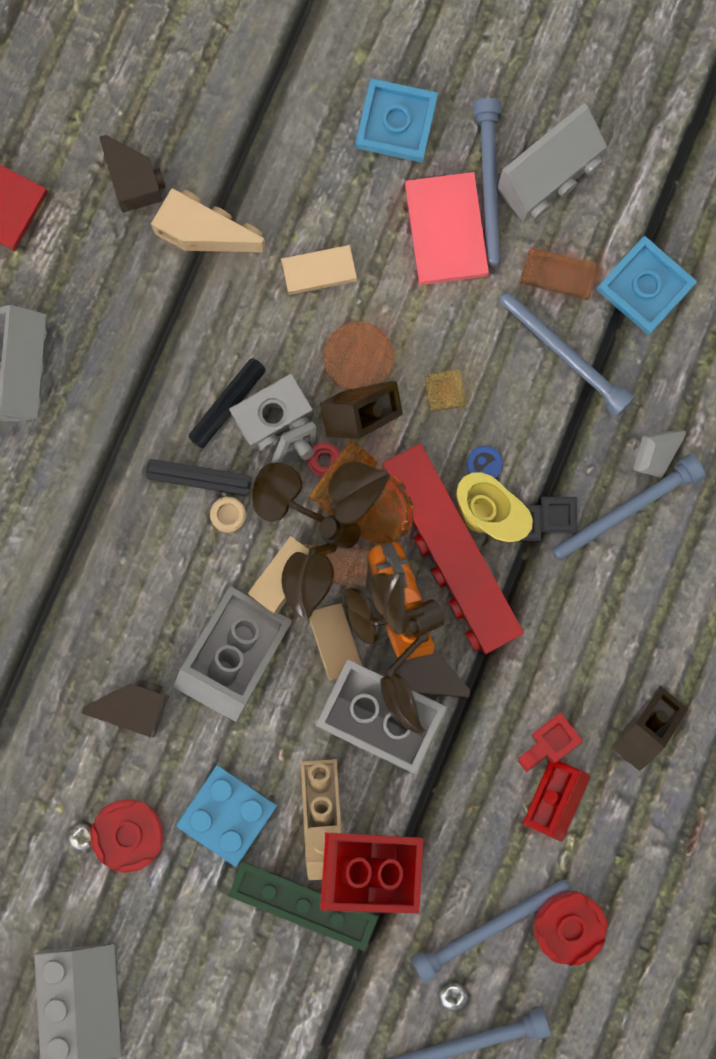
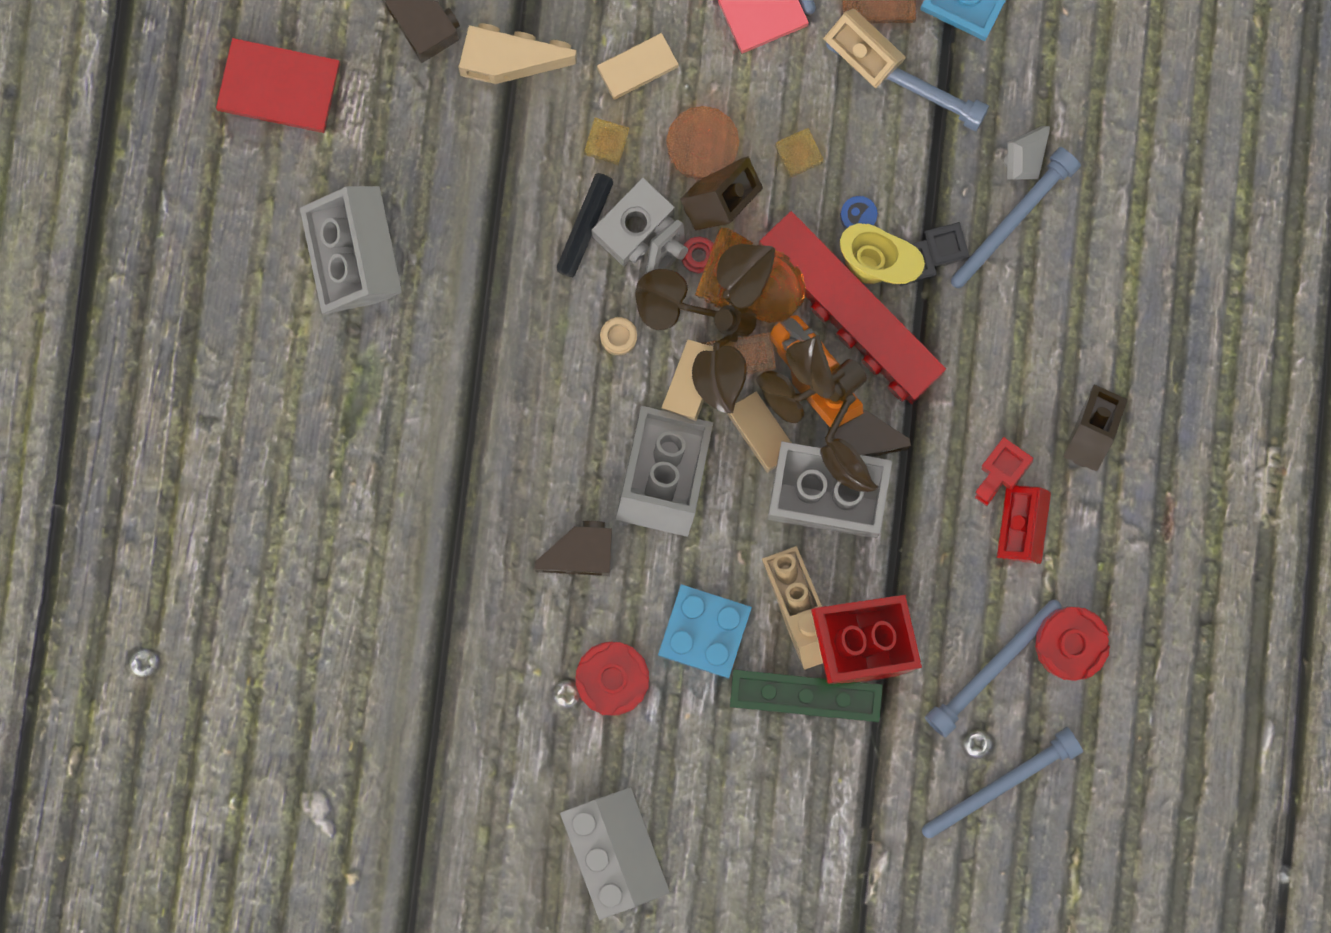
camera: 20 degrees left, 0 degrees up
black axle [146,459,251,496] -> none
none -> clear yellow plate [584,118,630,165]
none -> tan slope [823,9,906,89]

